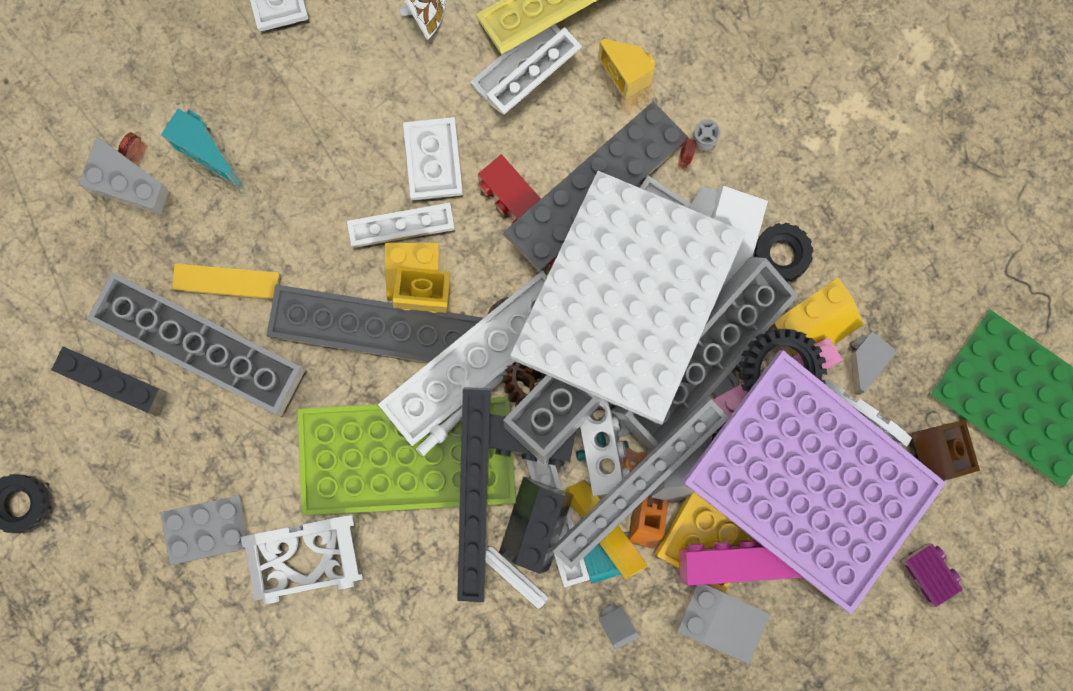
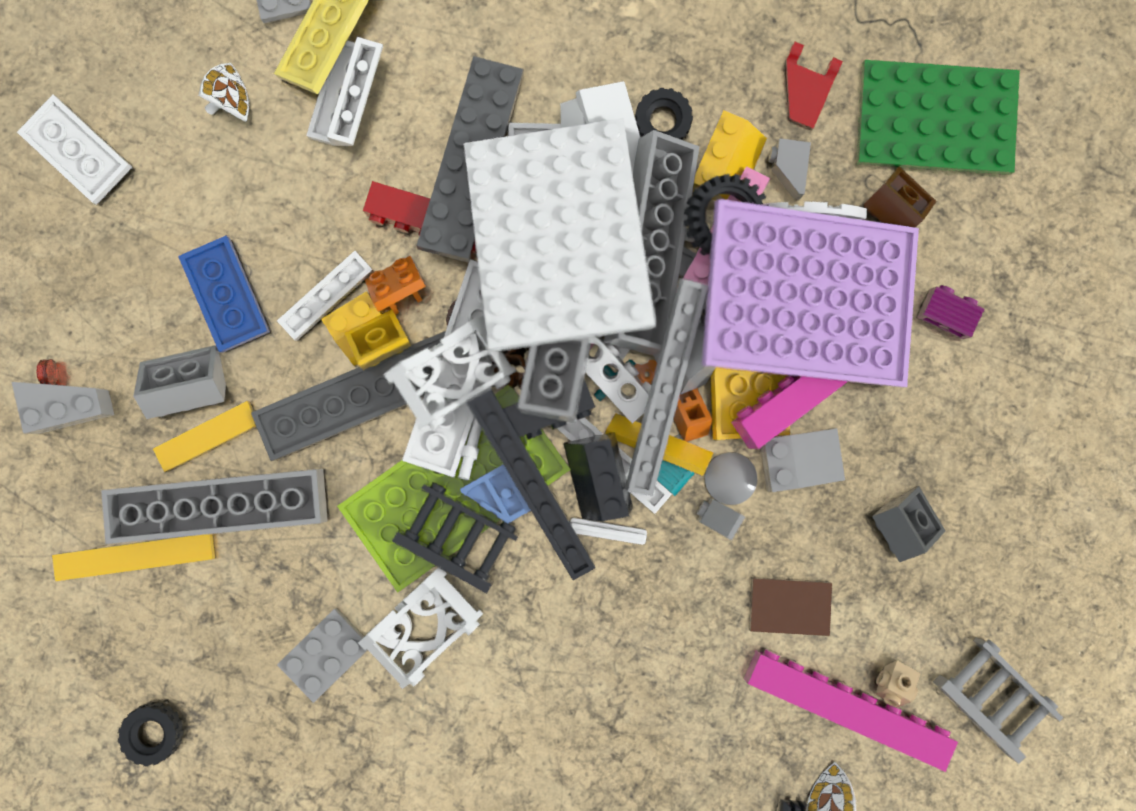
camera: 35 degrees left, 5 degrees up
black brick [51,346,166,416] -> none
teal slope [161,108,241,187] -> none
white plate [403,117,463,201] -> none
yellow slope [598,39,656,100] -> none
clear red tile [679,137,697,165] -> none
light grey wheel [692,119,720,150] -> none
none -> yellow tile [52,534,215,581]
none -> light grey slope [133,345,226,419]
none -> blue plate [178,235,270,353]
none -> orange plate [365,255,426,315]
none -> white fence [384,316,516,430]
none -> black fence [392,482,519,594]
none -> medium blue wing [460,465,531,523]
none -> light grey dish [704,452,757,505]
none -> red flag [786,42,843,129]

